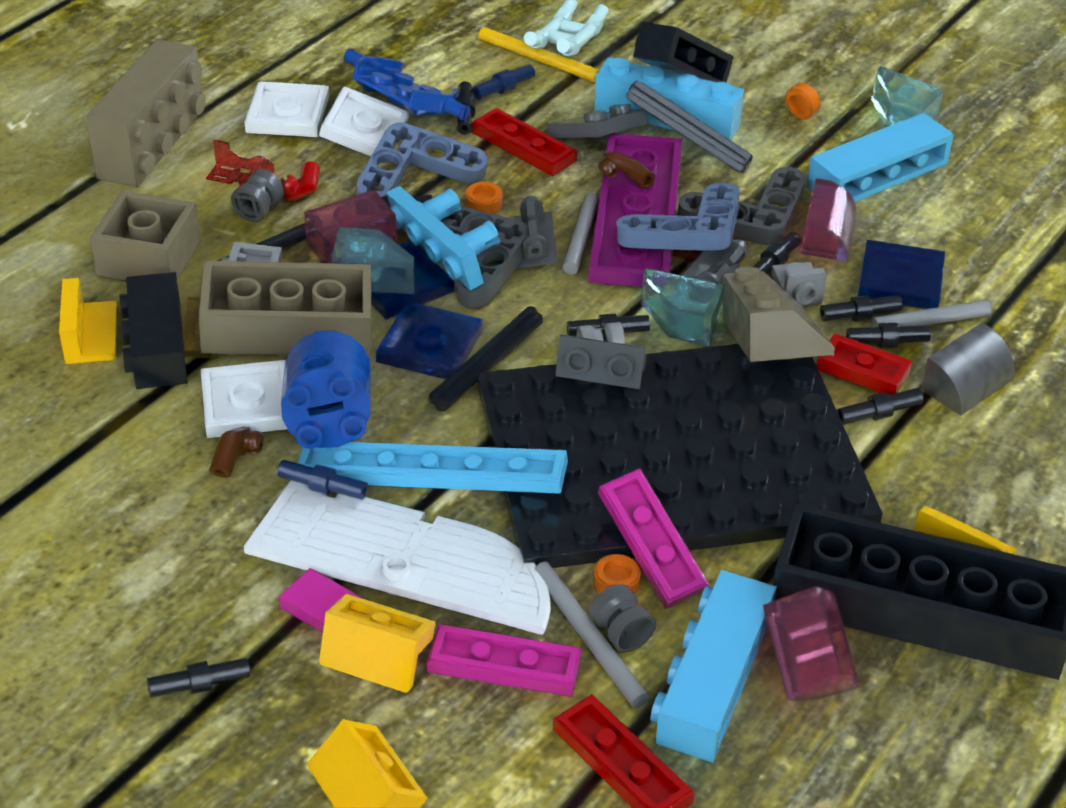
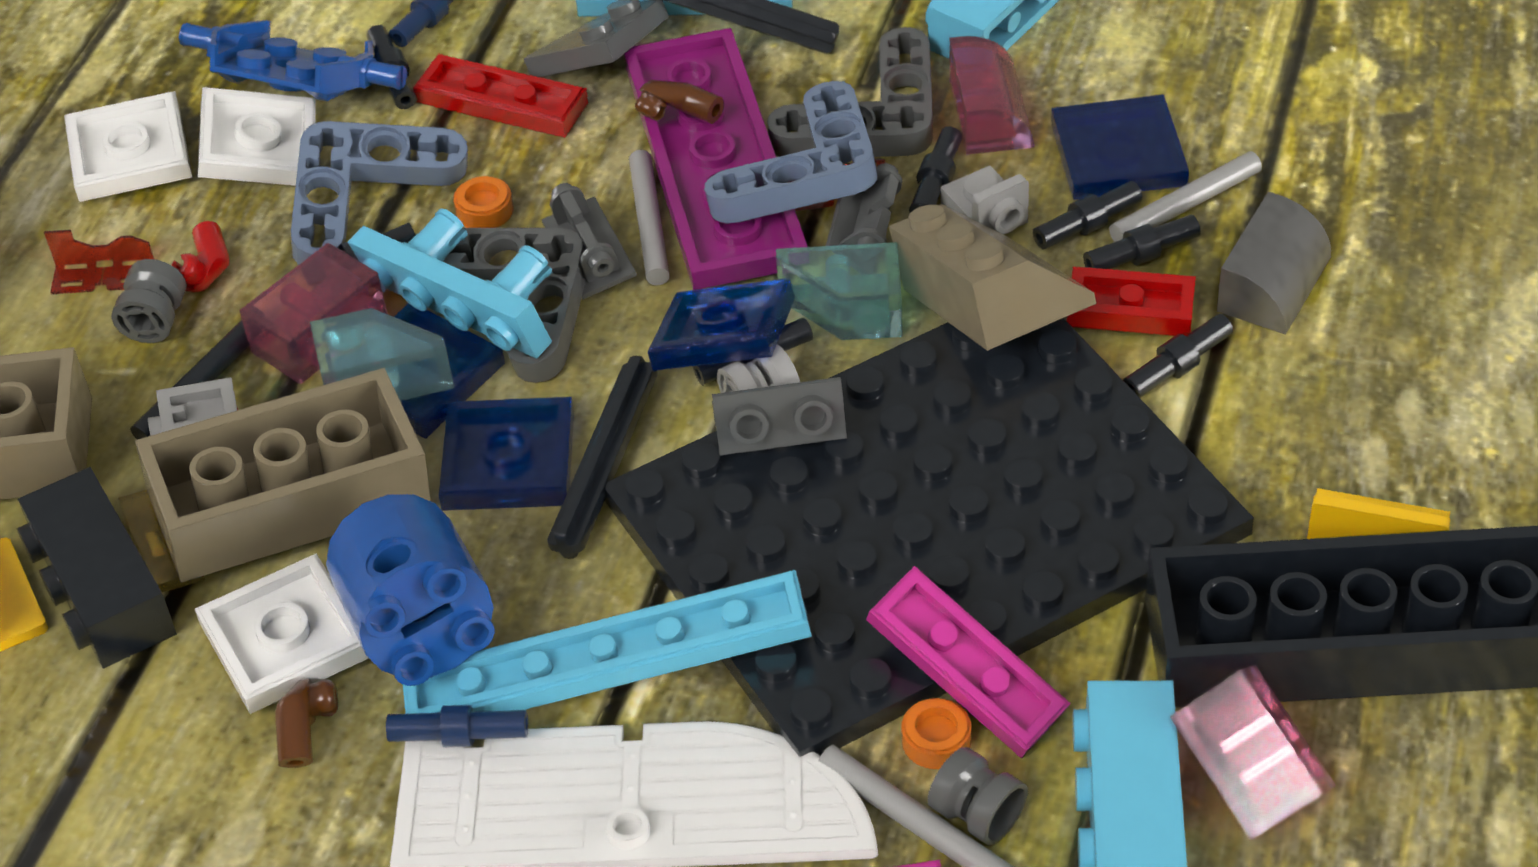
camera: 15 degrees left, 5 degrees up
none -> clear blue tile [647,278,795,371]

